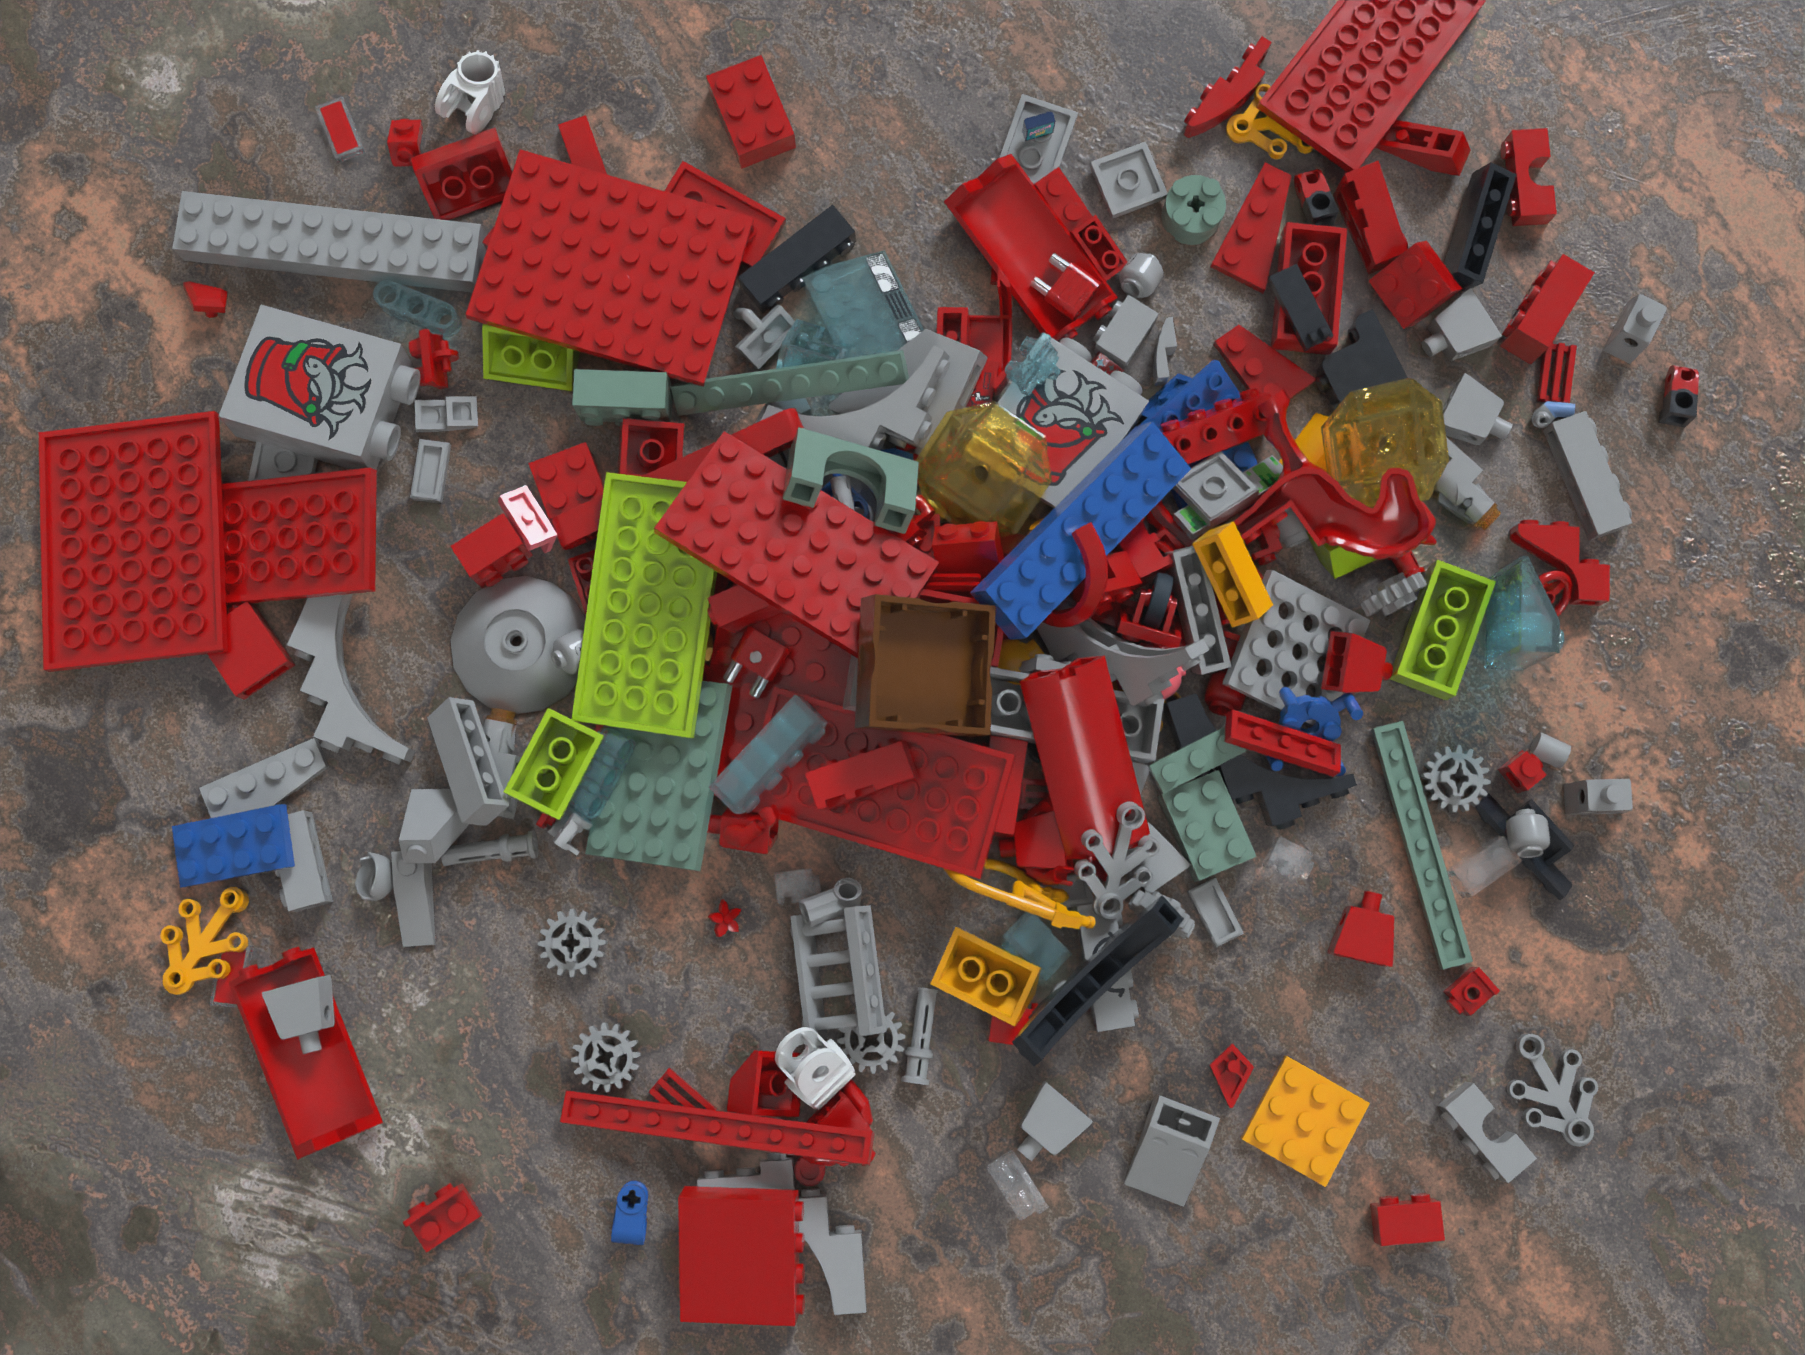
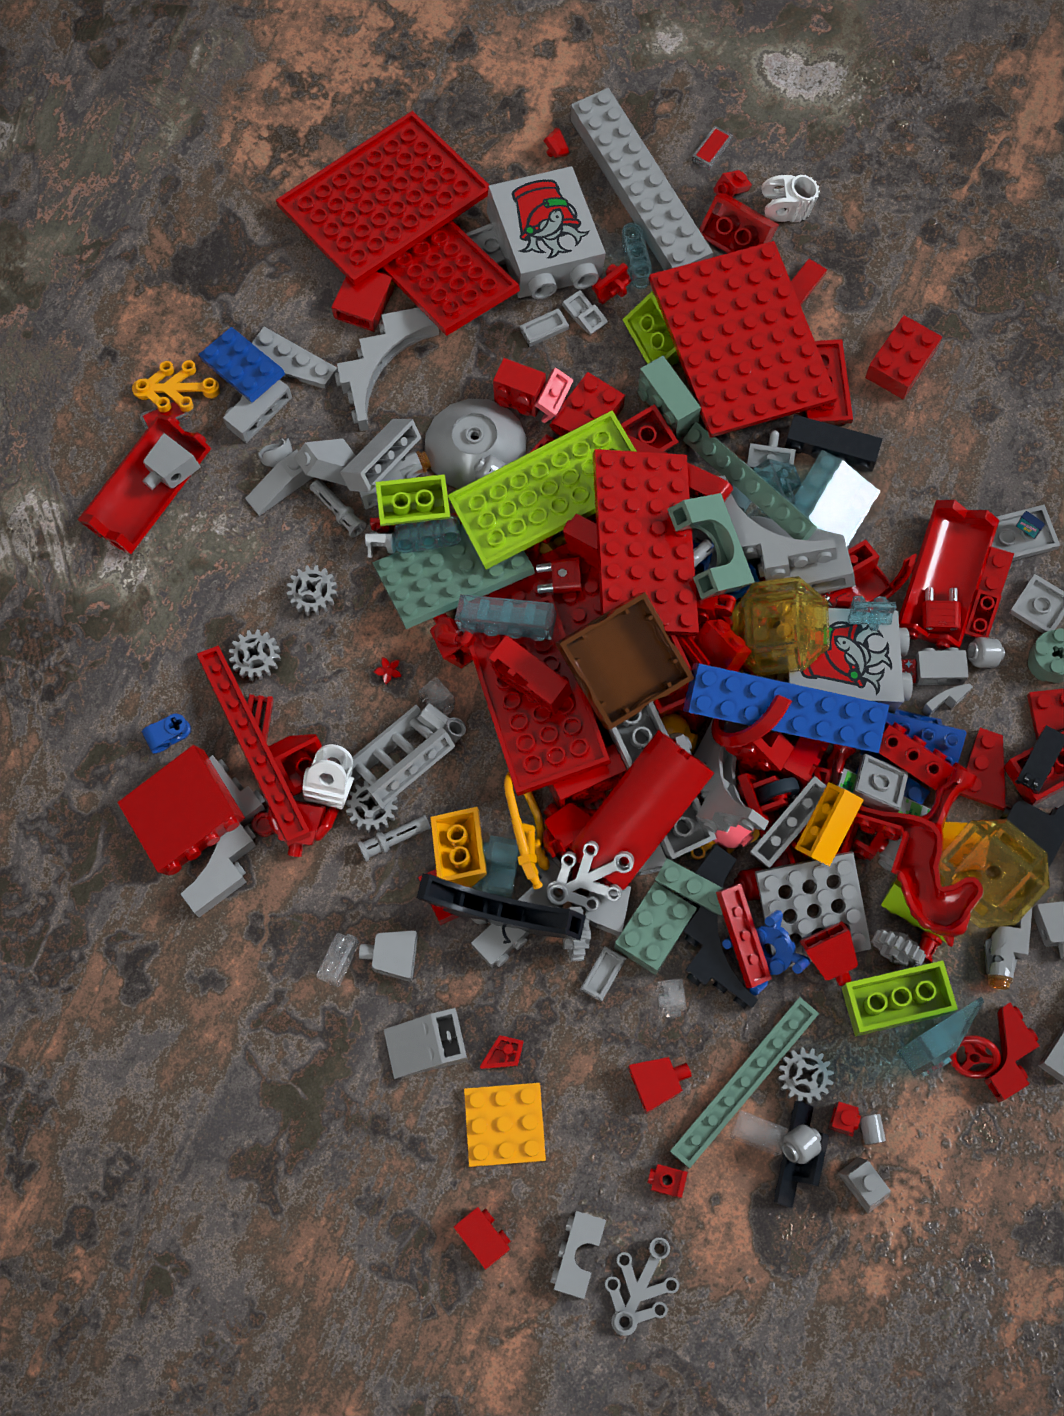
camera: 60 degrees right, 10 degrees down
red bracket [402,1183,482,1253] -> none

